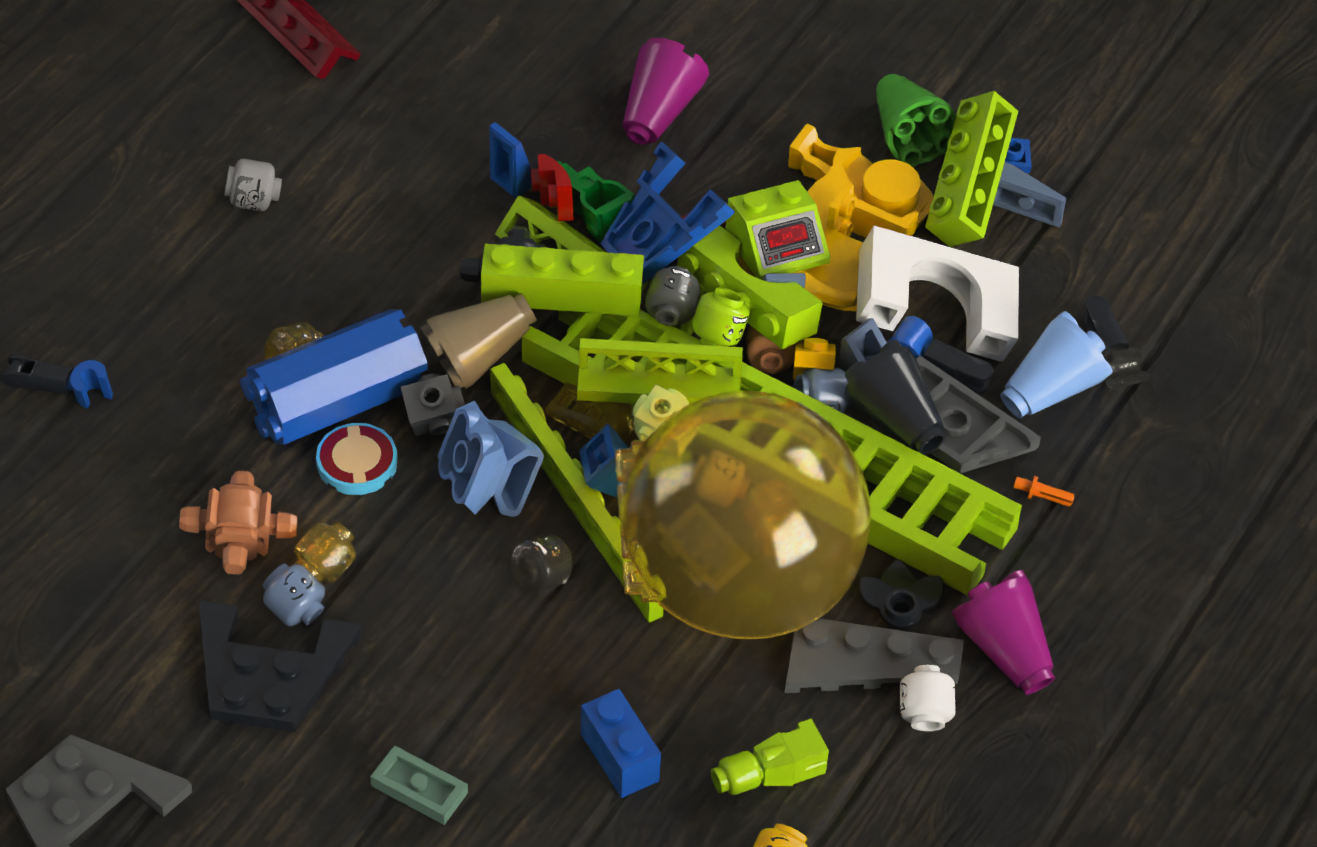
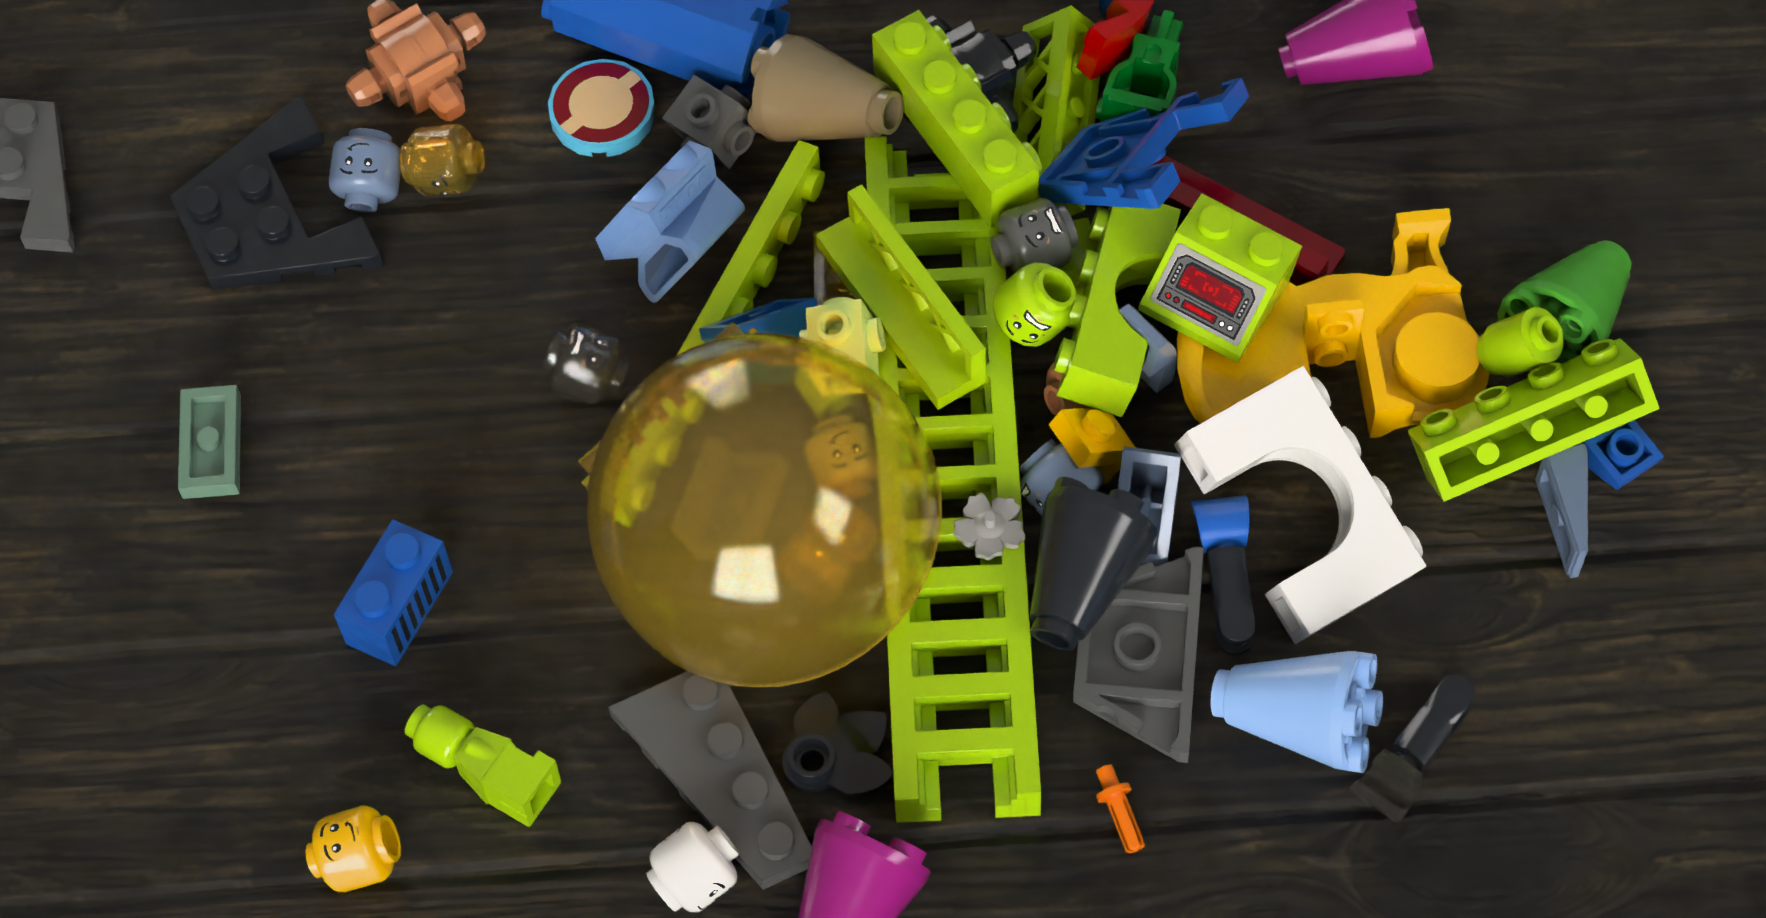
camera: 60 degrees right, 10 degrees up
none -> light grey plant [954,493,1025,560]
none -> lime brick [1477,307,1563,377]

